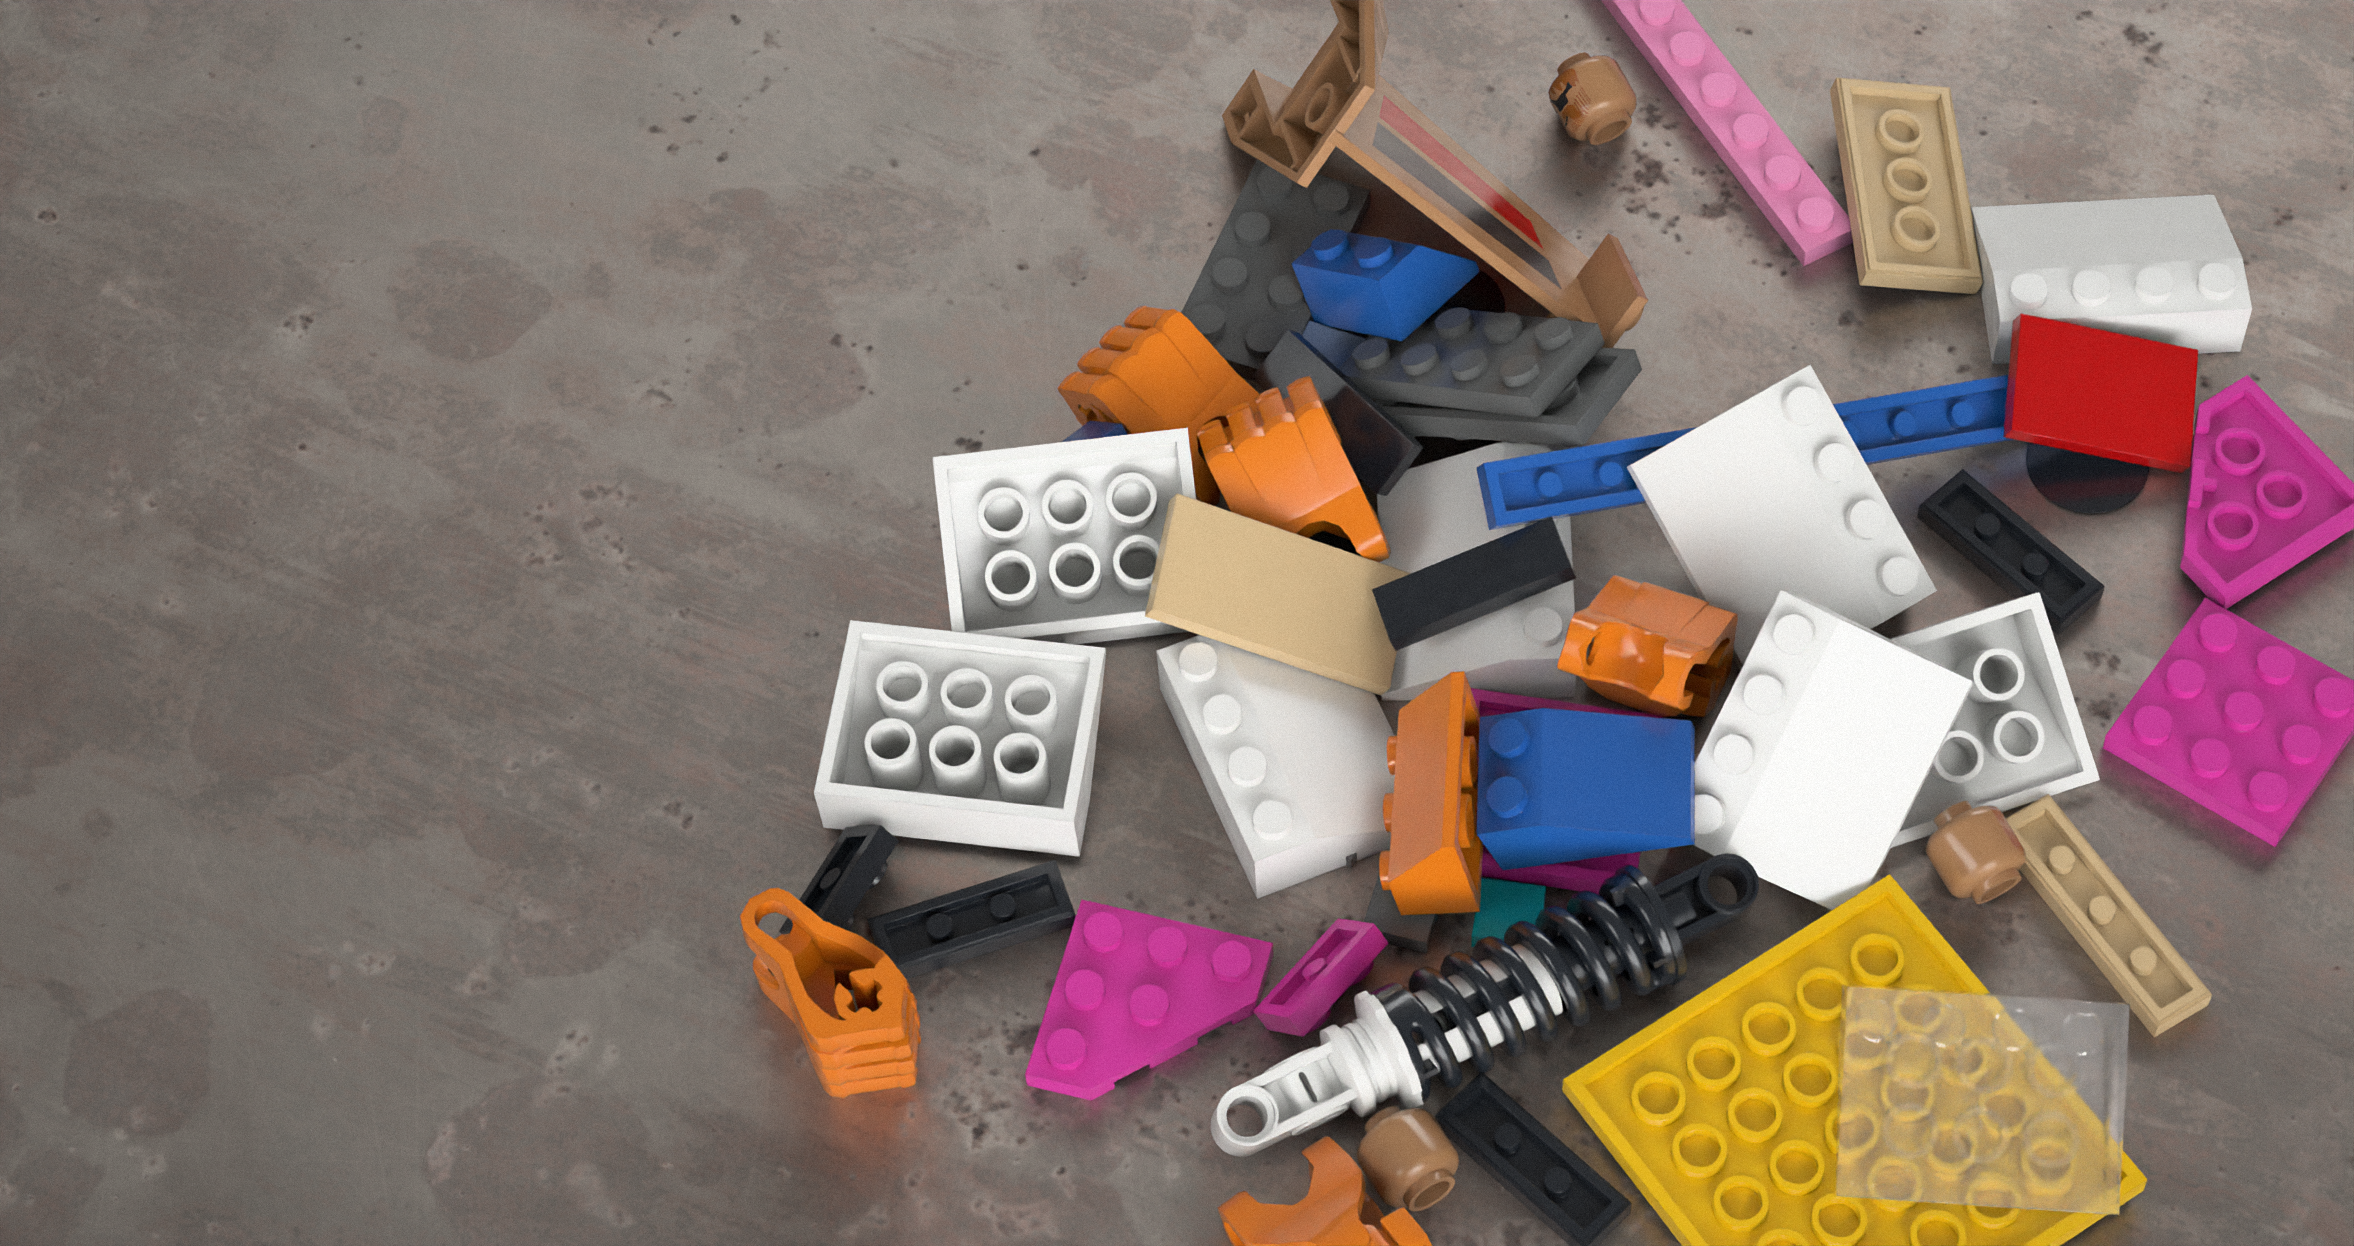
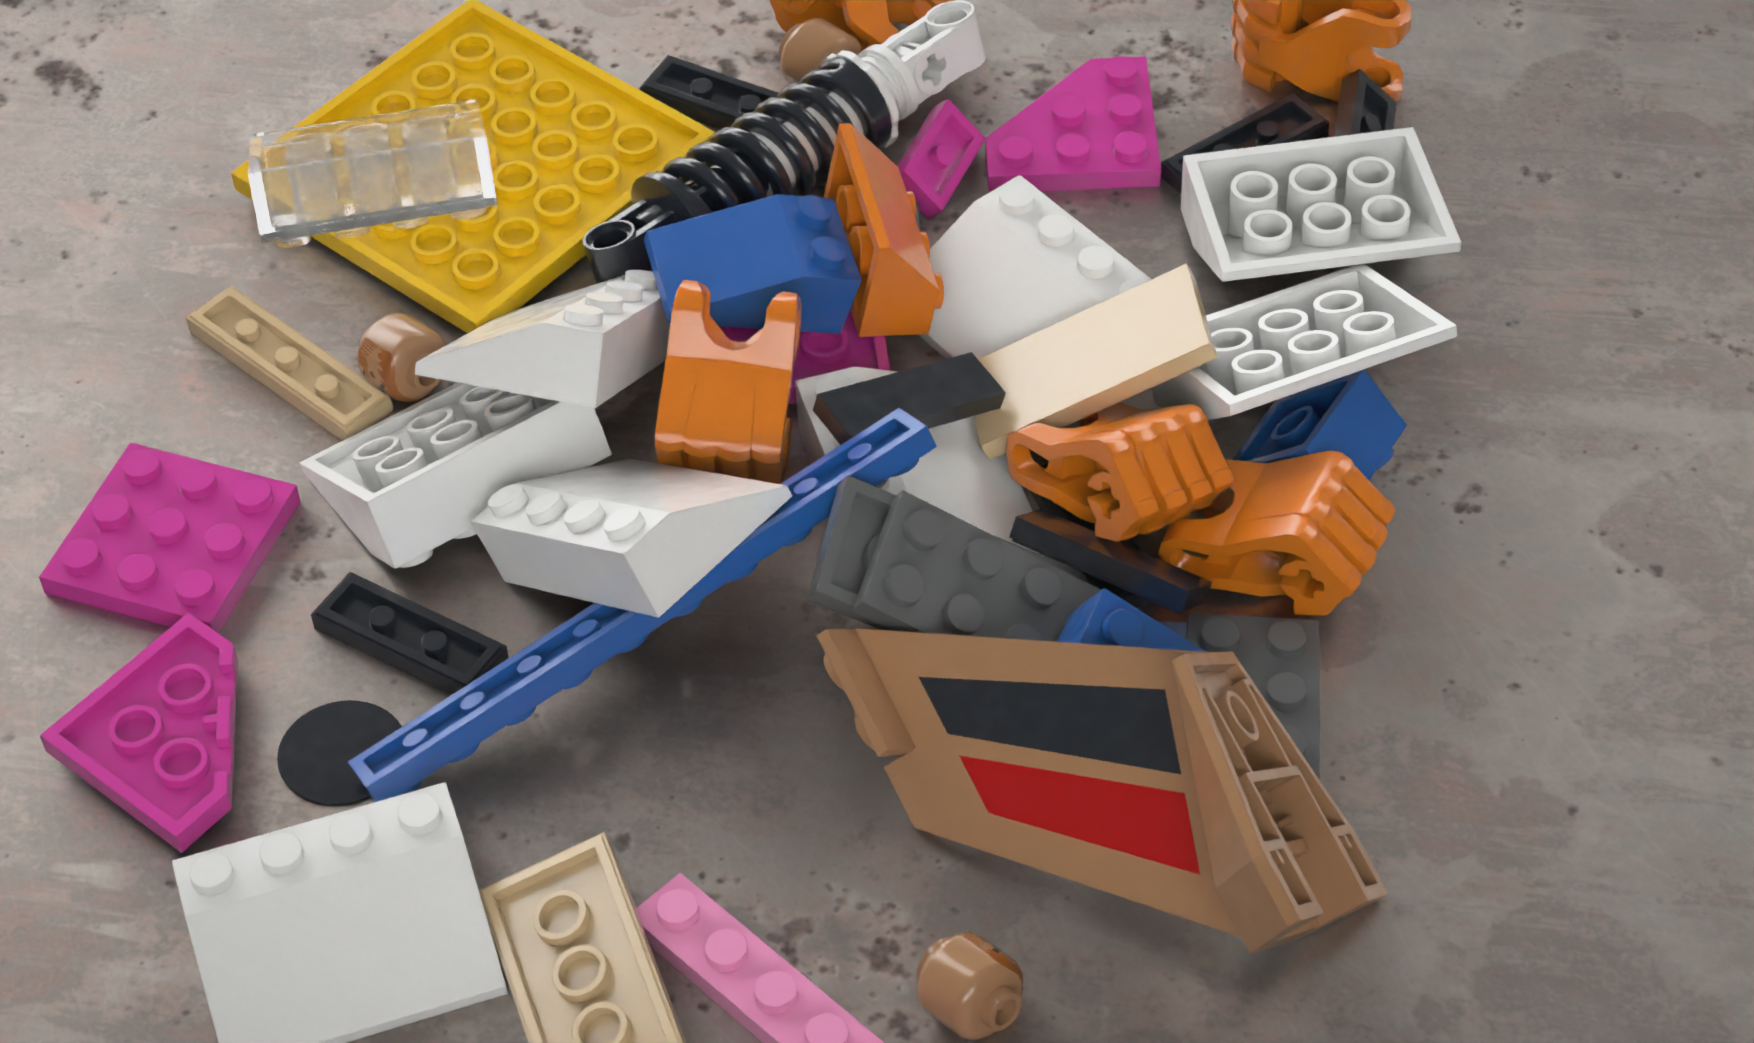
camera: 160 degrees right, 10 degrees down
red tile [2003,313,2198,473] -> none

